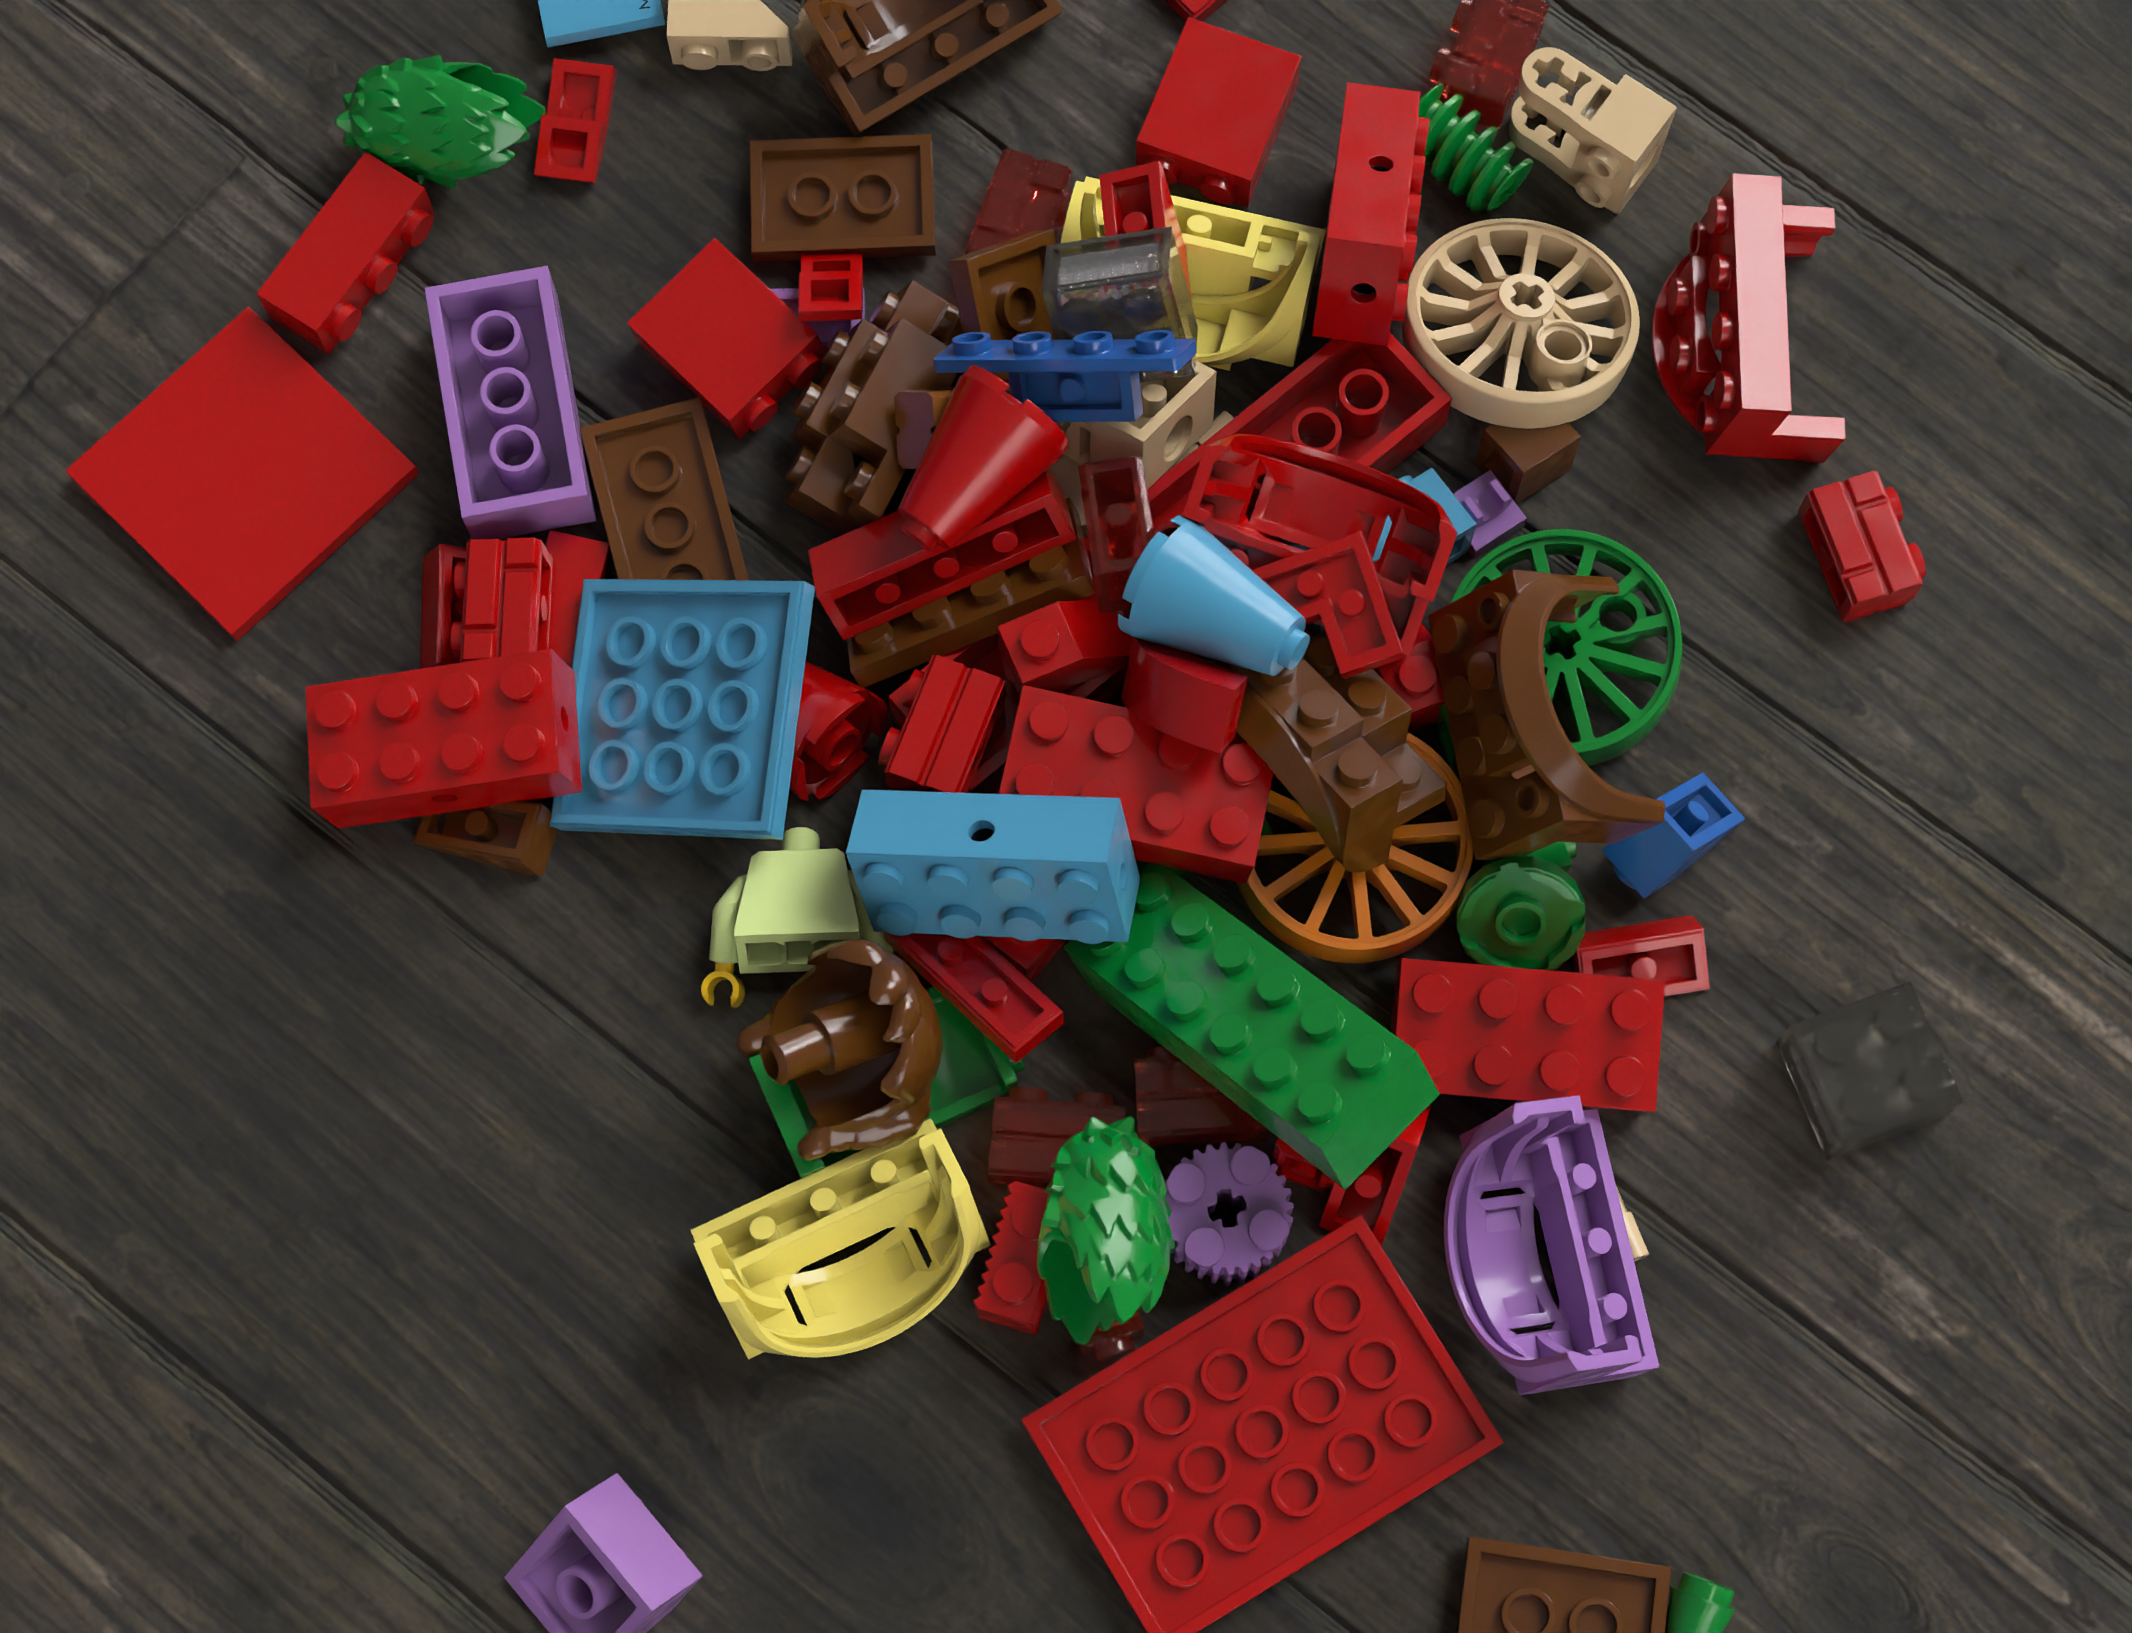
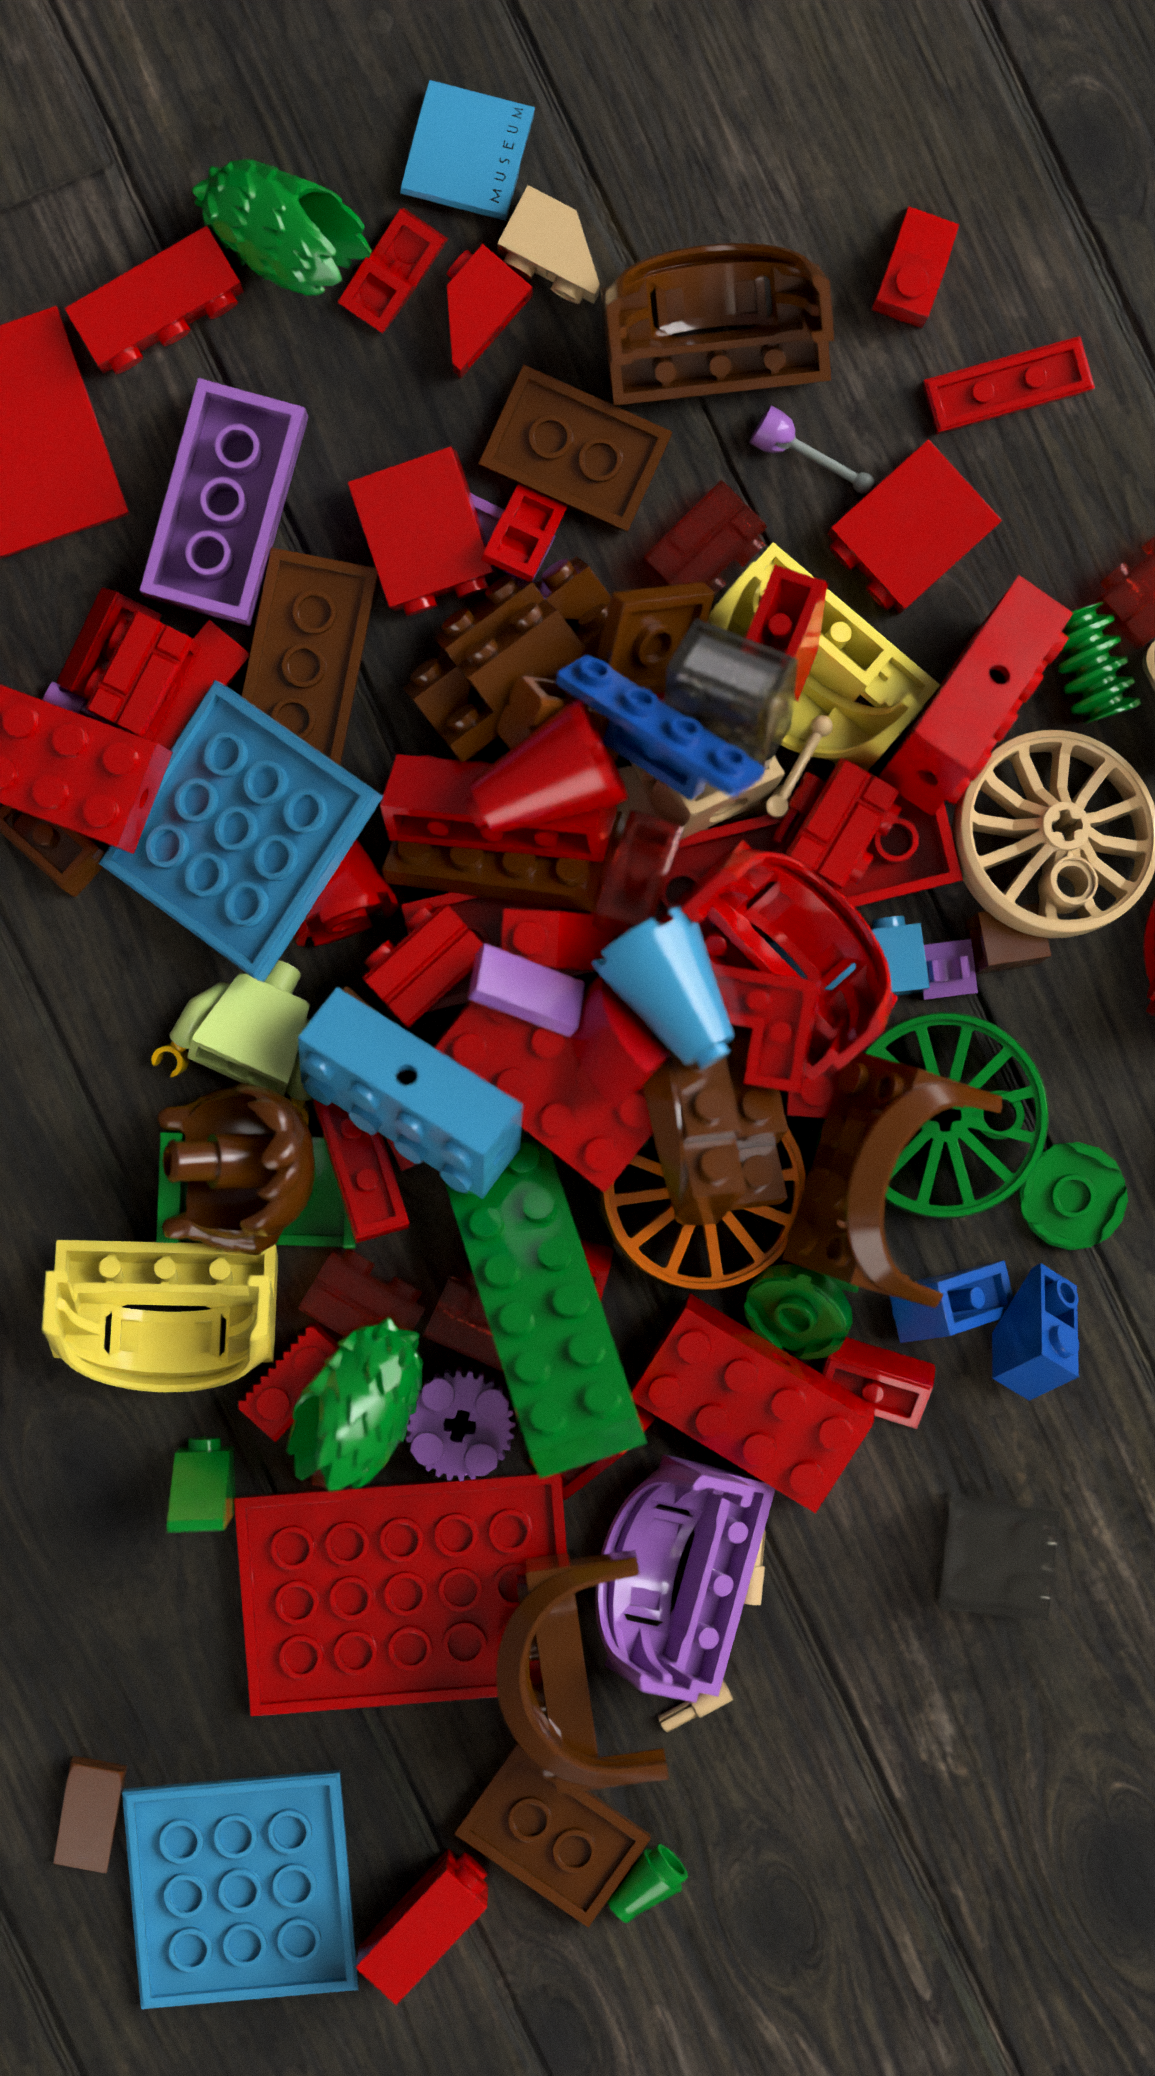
camera: 25 degrees right, 15 degrees up
none -> green slope [167,1437,236,1532]
none -> red slope [446,244,533,379]
none -> medium lavender tile [468,943,585,1037]
none -> reddish brown piece [496,1550,669,1795]
none -> tan pin [658,1680,733,1732]
none -> hinge [749,405,874,494]
none -> tan hinge [766,715,833,819]
none -> red pin [772,772,827,848]
none -> red brick [784,758,902,889]
none -> blue slope [992,1263,1079,1401]
none -> green tile [1018,1141,1128,1250]

